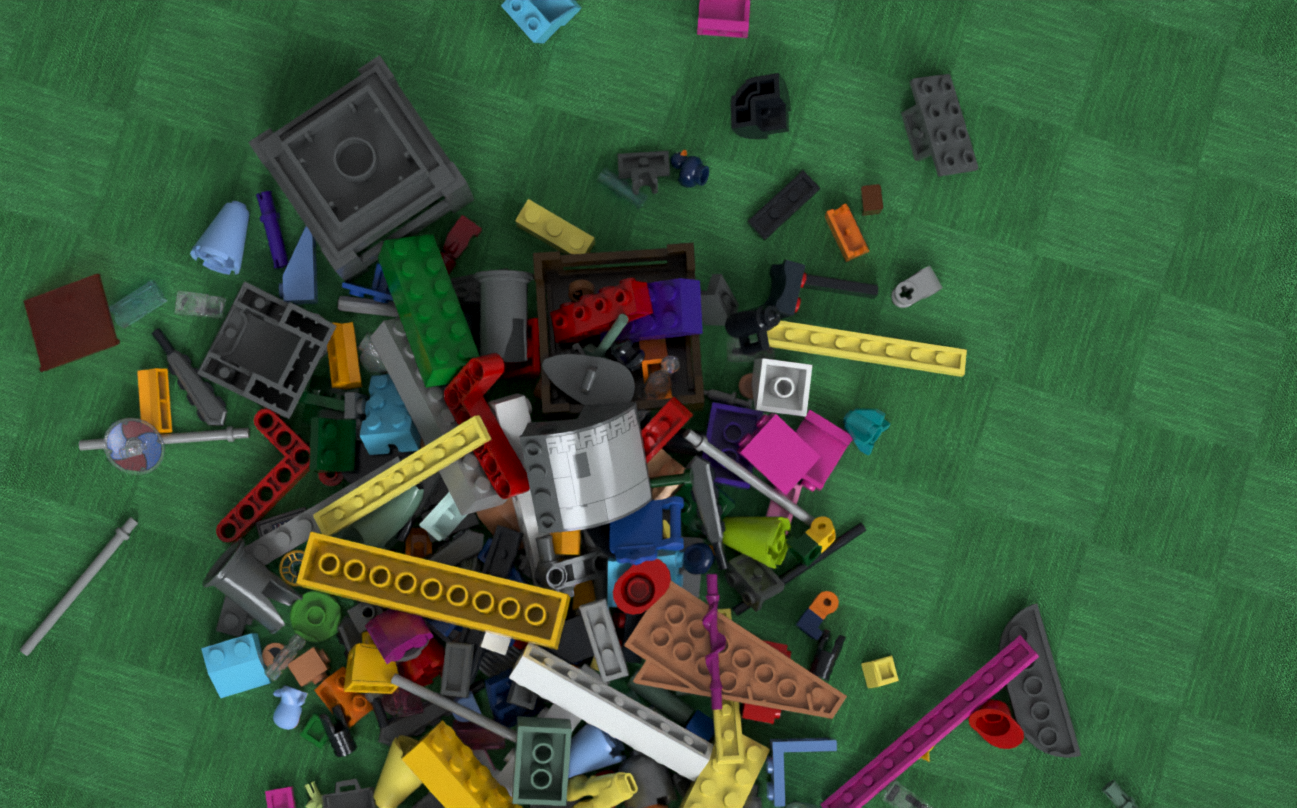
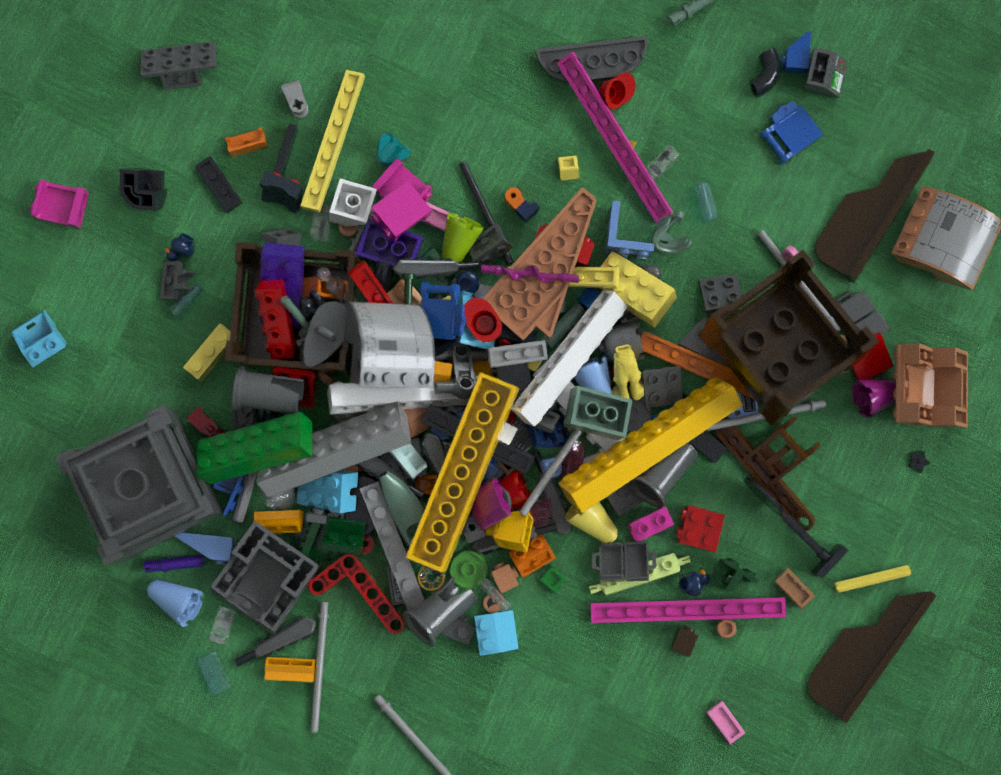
camera: 85 degrees left, 0 degrees up
clear red piece [24,274,120,372] -> none
clear shield [103,418,165,475] -> none
light blue animal [273,685,308,730] -> none
light yellow plate [313,415,491,536] -> none
black hinge [319,705,357,757] -> none
dark grey tile [440,641,474,698] -> none
red beam [444,353,530,499] -> none
nougat tile [568,280,595,302] -> none
light grey bar [683,429,816,527] -> none
black piece [725,305,781,355] -> none
leg [786,516,836,567] -> none
black hinge [808,629,846,681] -> none
reddish brown slope [861,184,883,216] -> none

